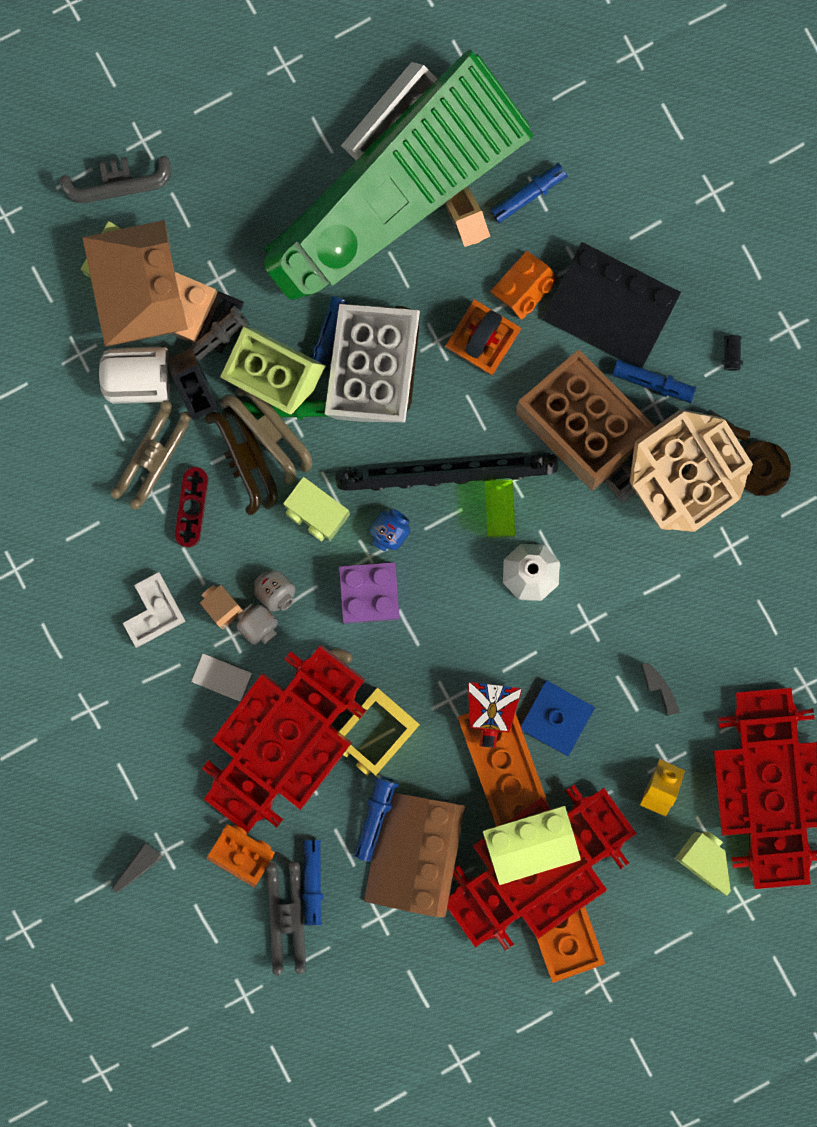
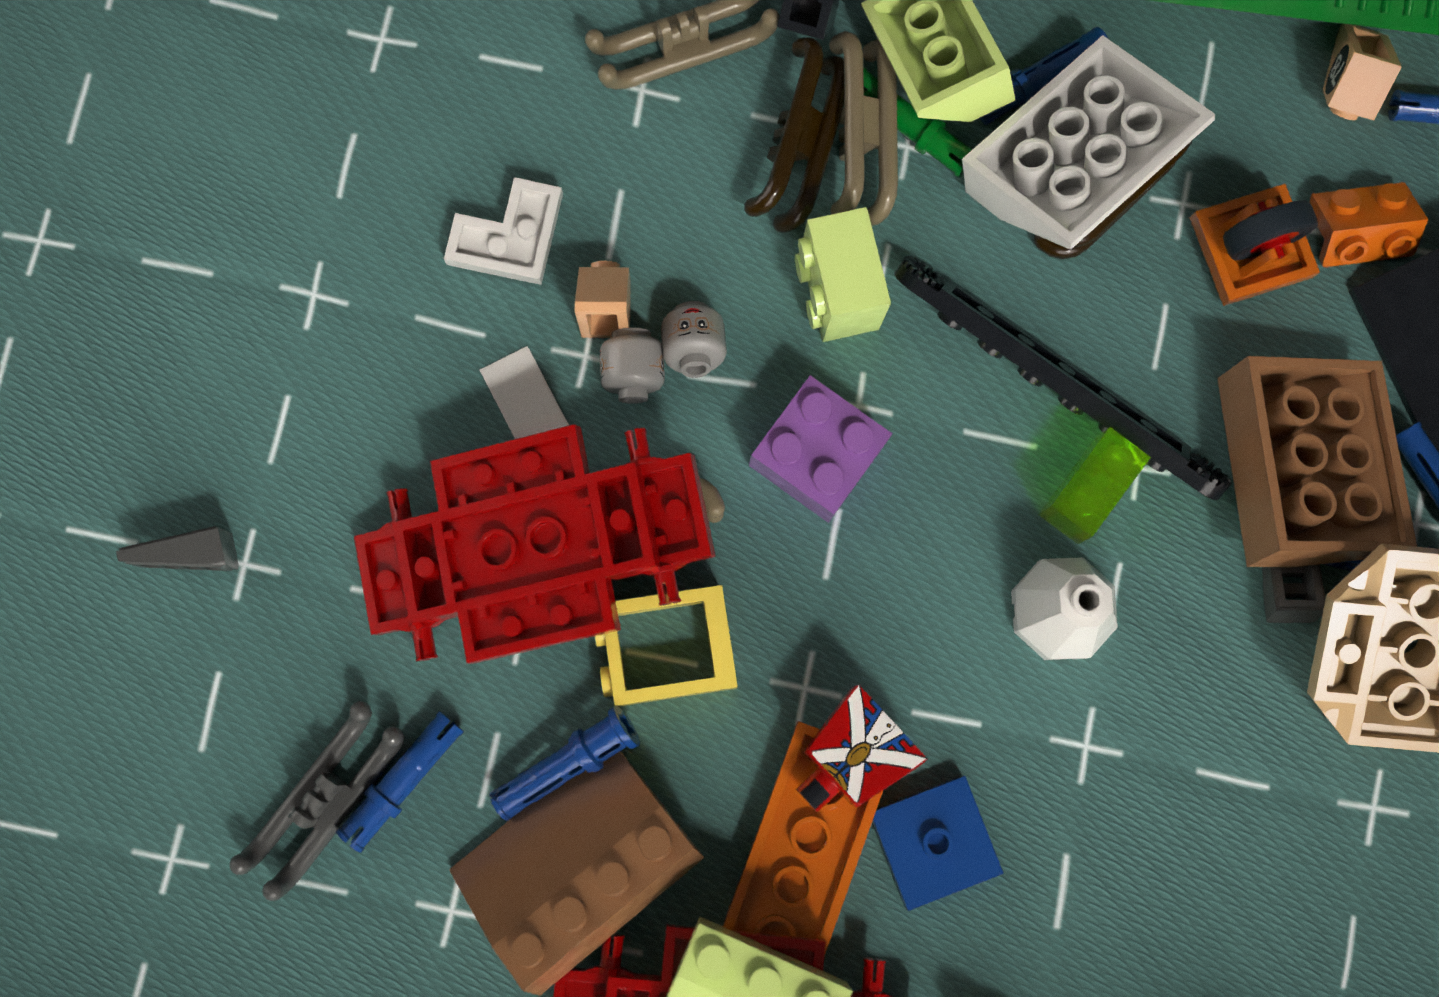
camera: 30 degrees right, 5 degrees down
dark red beam [175,467,209,548] -> none
orange bracket [207,824,275,888] -> none
blue head [369,508,411,551] -> none
dark grey slope [641,663,680,716] -> none

